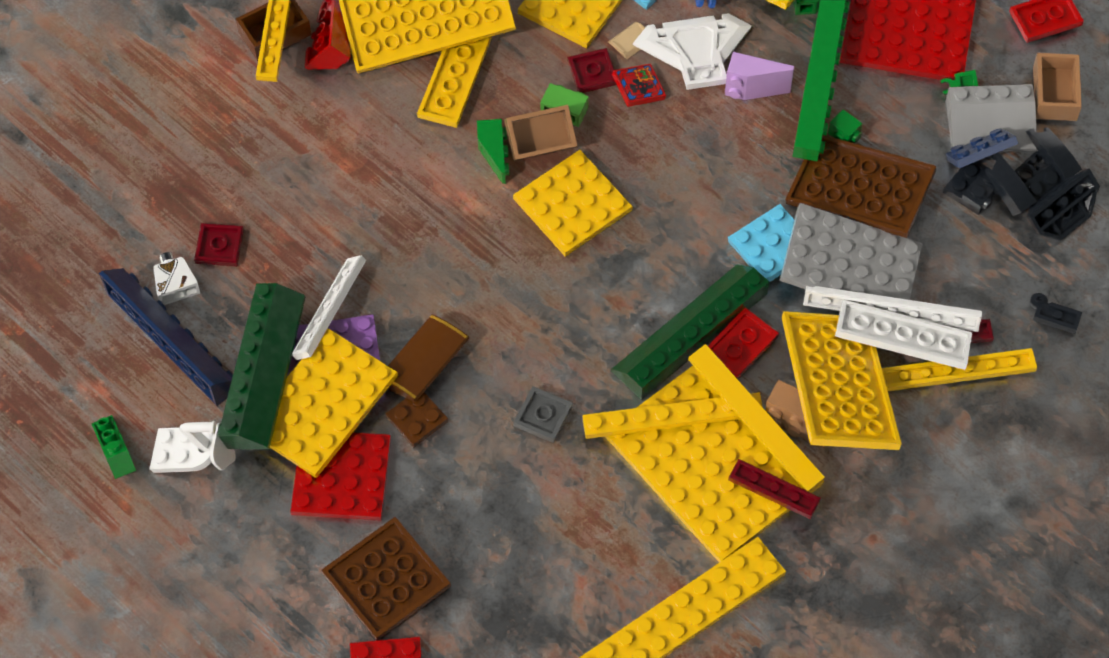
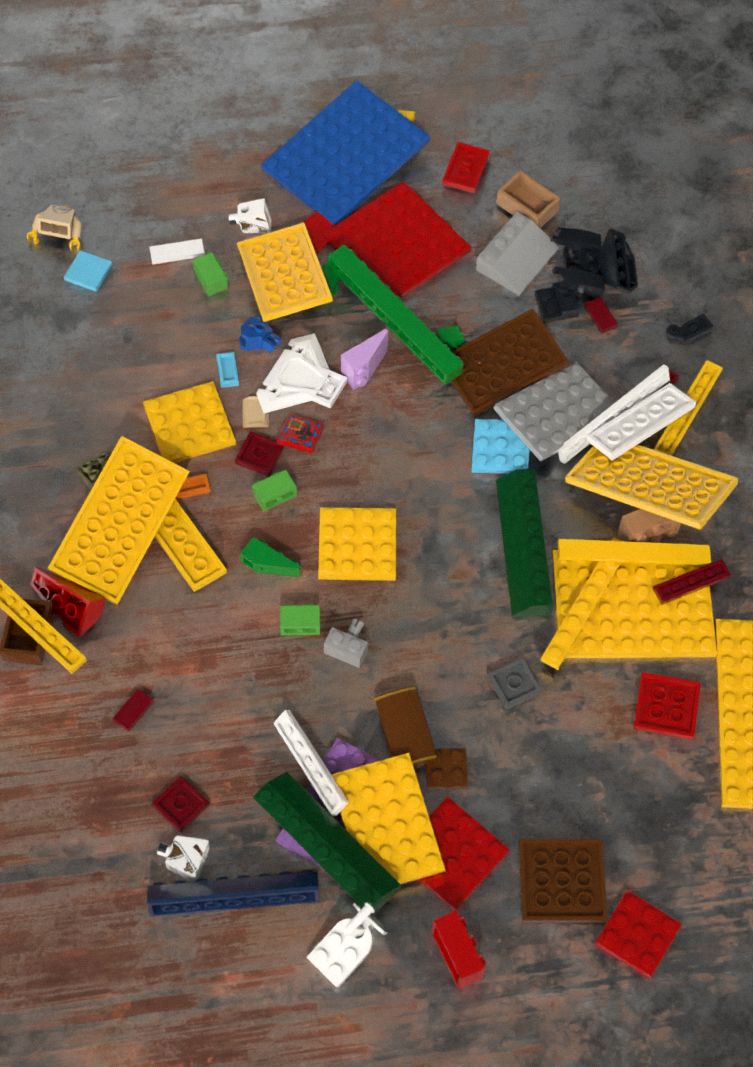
camera: 55 degrees left, 0 degrees up
green slope [91,415,136,479] -> none
medium nougat piece [504,105,577,161] -> none
red plate [708,308,779,379] -> none
green plate [940,70,978,95] -> none
dark blue plate [945,128,1018,168] -> none
none -> dark red tile [113,689,154,732]
none -> orange tile [175,473,211,500]
none -> bright green brick [280,603,320,636]
none -> light grey brick [324,619,368,668]
none -> red piece [431,910,486,990]
none -> dark red tile [584,297,618,334]
none -> red plate [633,672,701,740]

